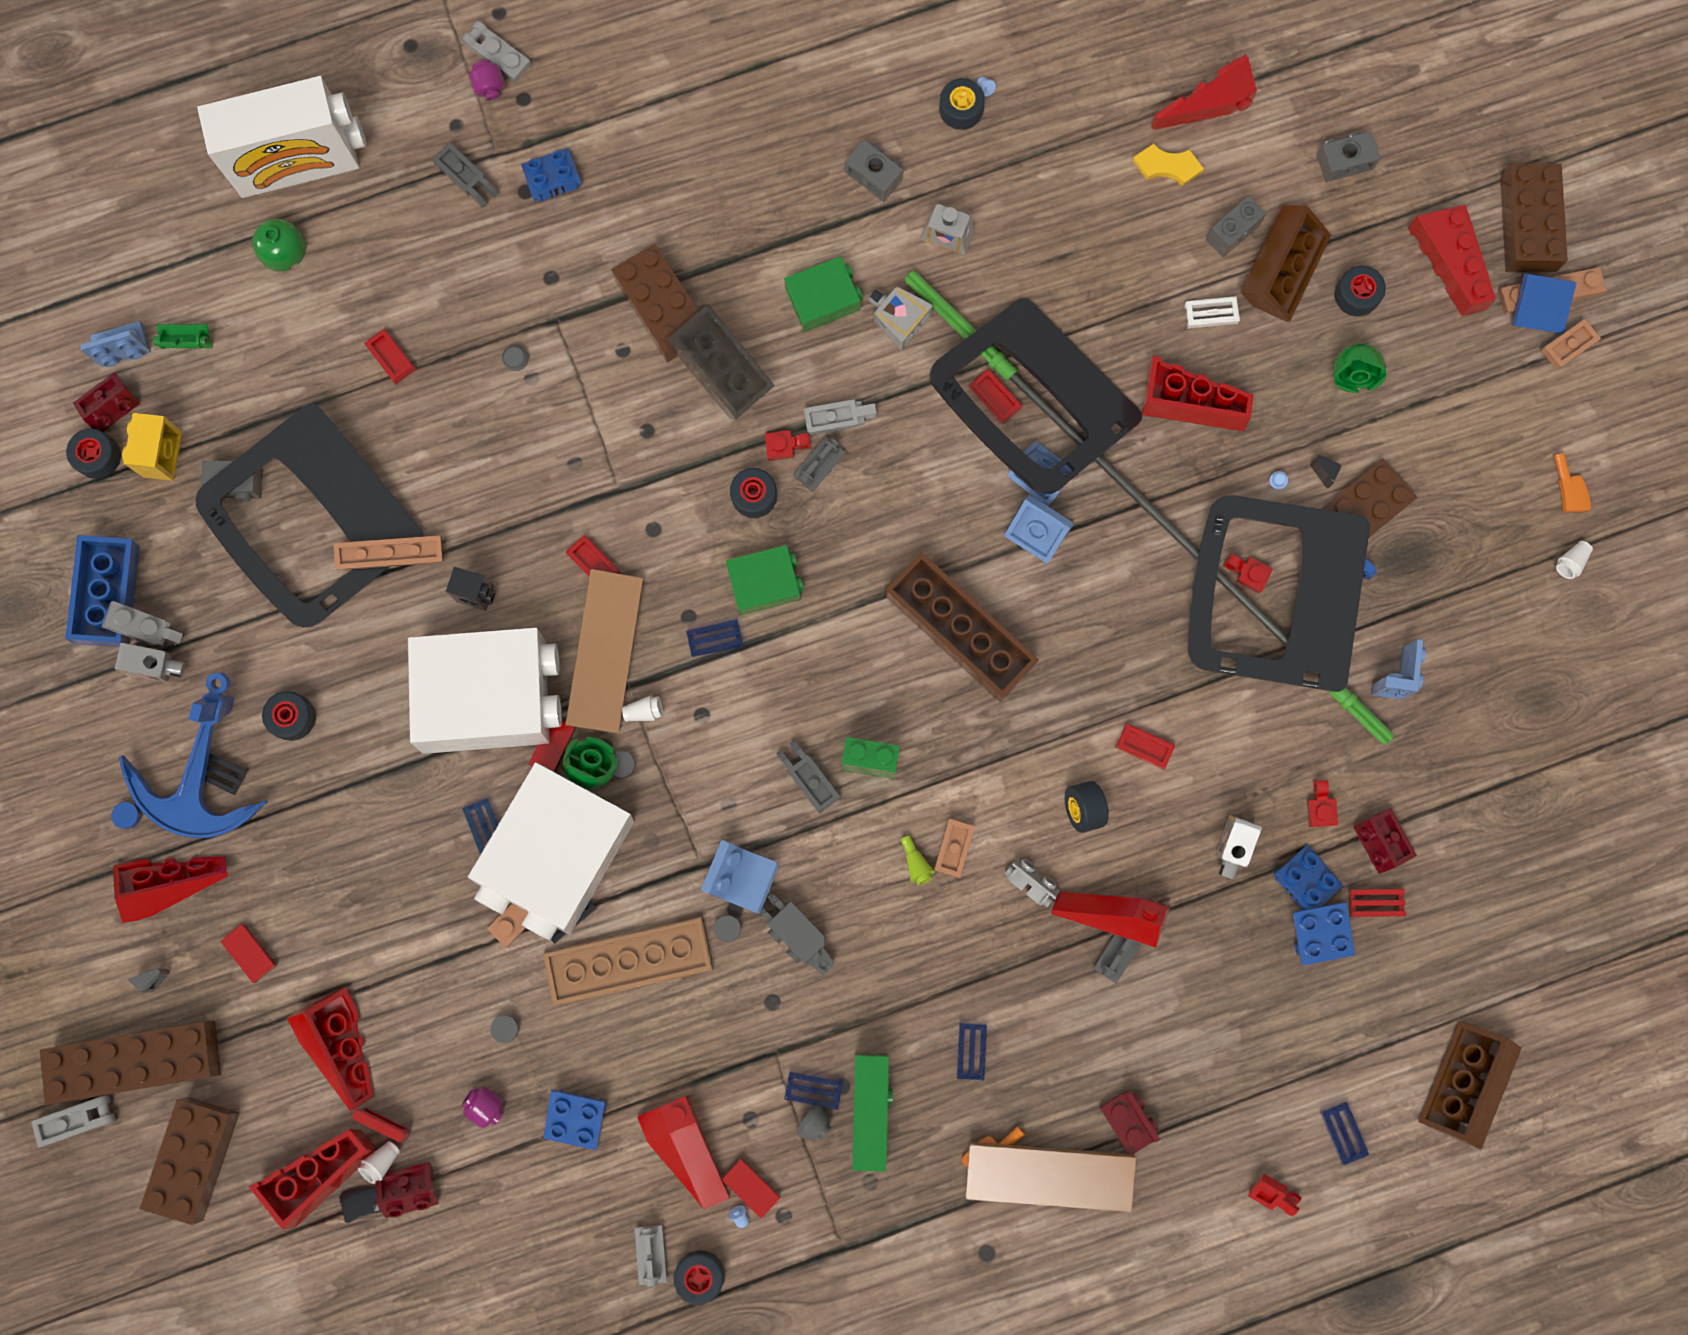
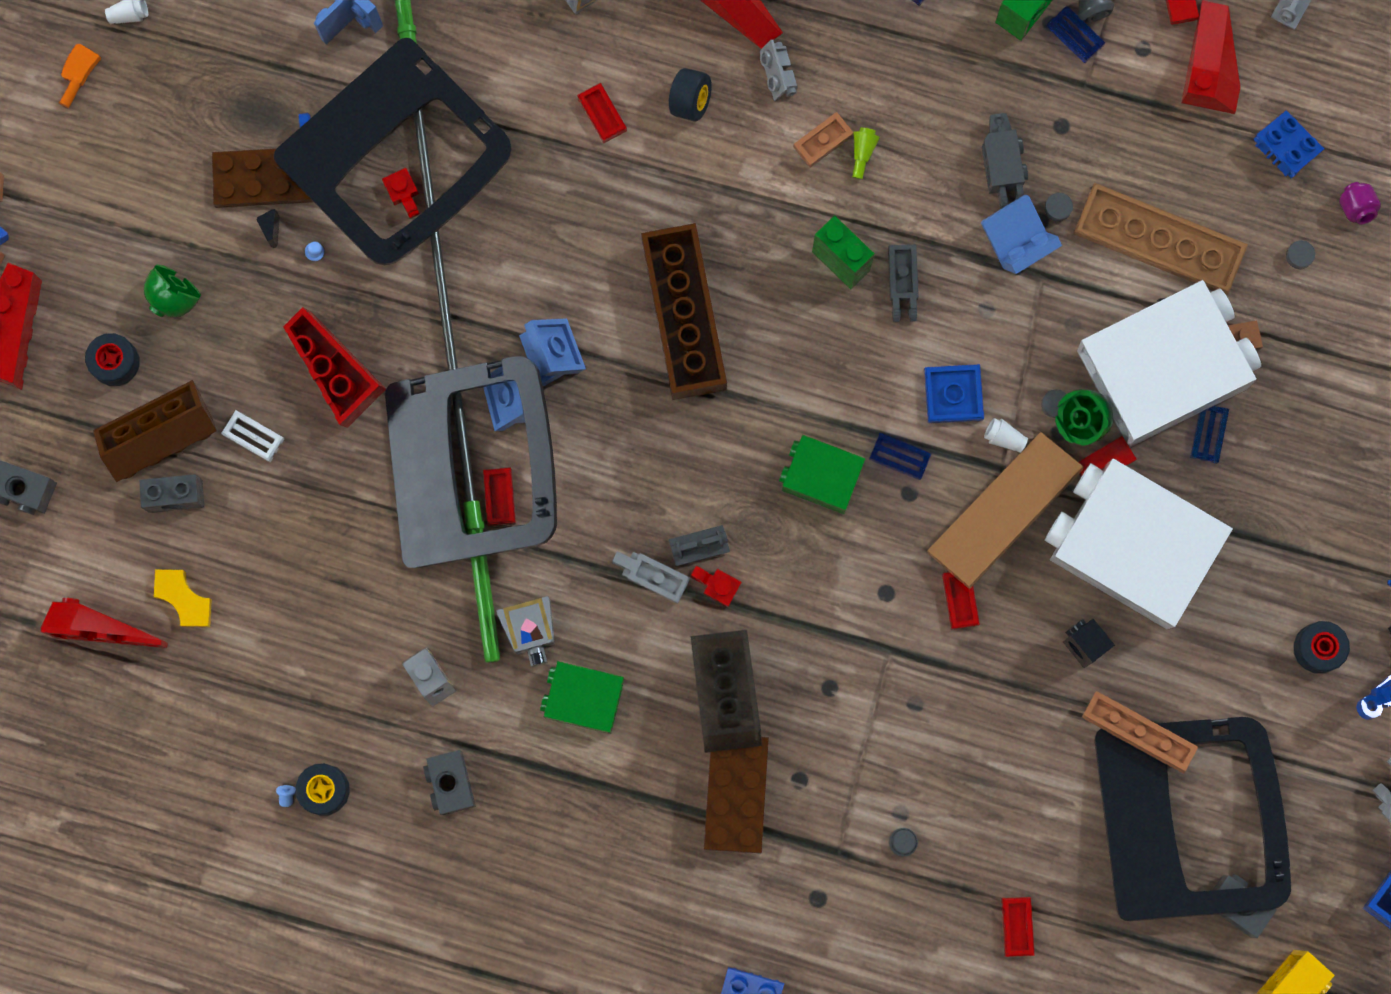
camera: 145 degrees left, 0 degrees up
black wheel [730,468,777,518] -> none
none -> blue tile [924,364,984,423]

